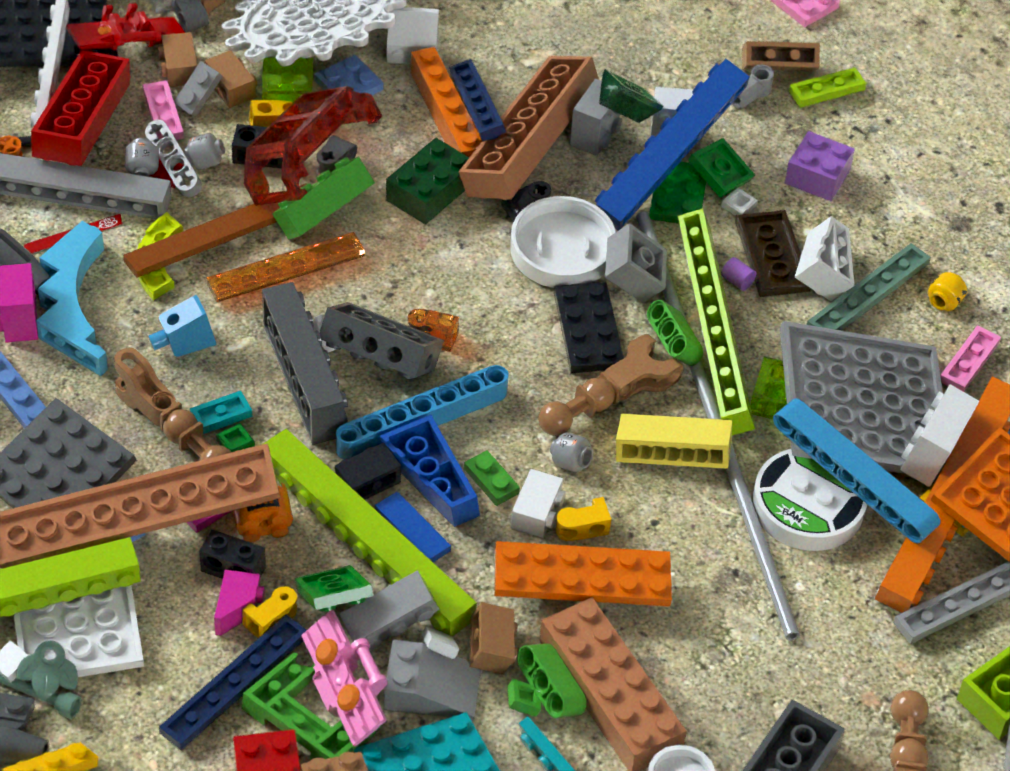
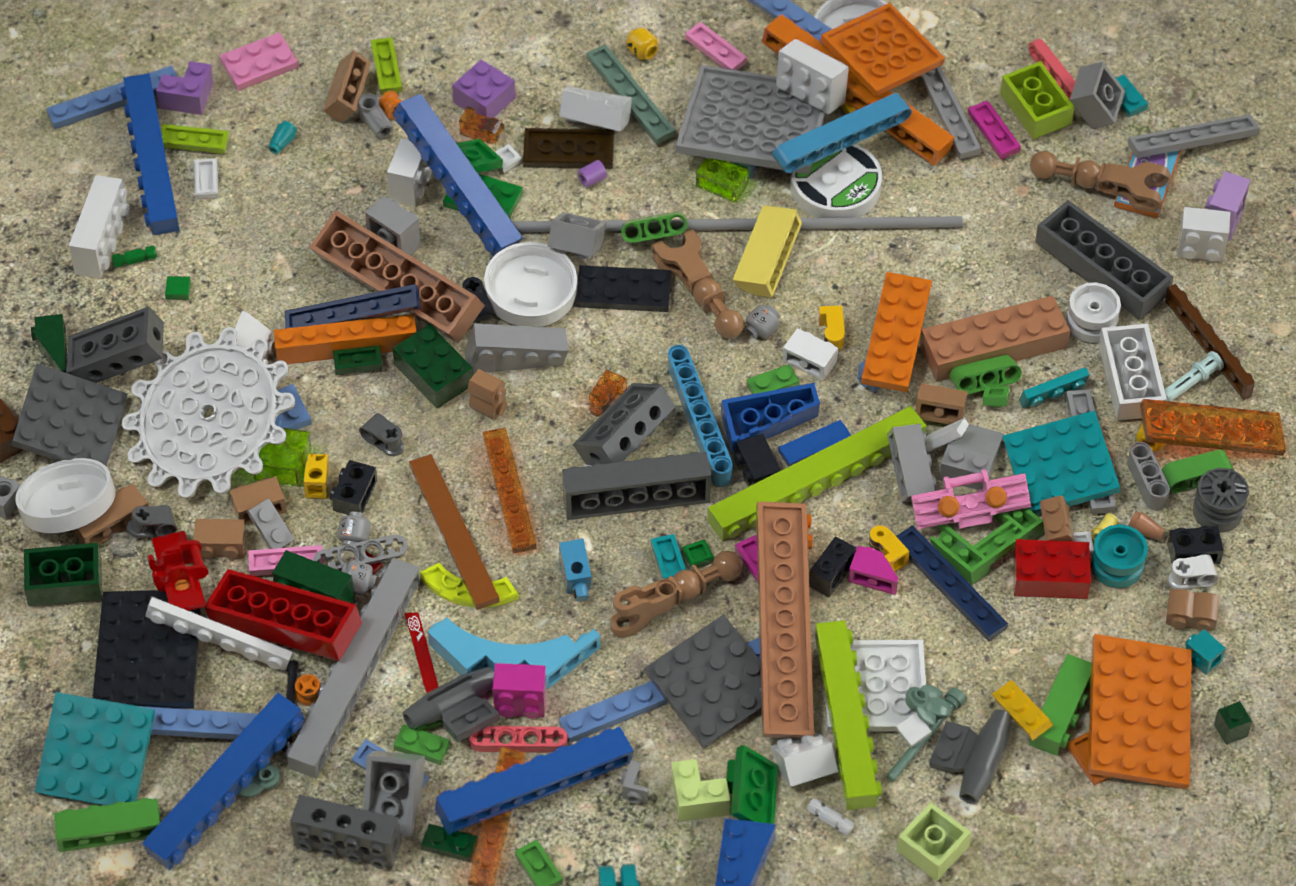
camera: 75 degrees left, 5 degrees up
clear red windscreen [244,86,383,206] -> none
bright green brick [272,157,375,240] -> none
green plate [294,565,373,612] -> none
clear green slope [599,69,664,123] -> none
lime brick [678,208,756,436] -> none
none -> teal cone [267,120,297,155]
none -> dark green brick [272,550,355,604]
none -> dark green plate [333,345,382,375]
none -> orange wheel [379,91,402,119]
none -> clear orange leg [459,106,505,144]
none -> light grey wedge [465,324,569,374]
none -> medium nougat brick [468,369,507,420]
none -> dark pink plate [968,100,1021,159]

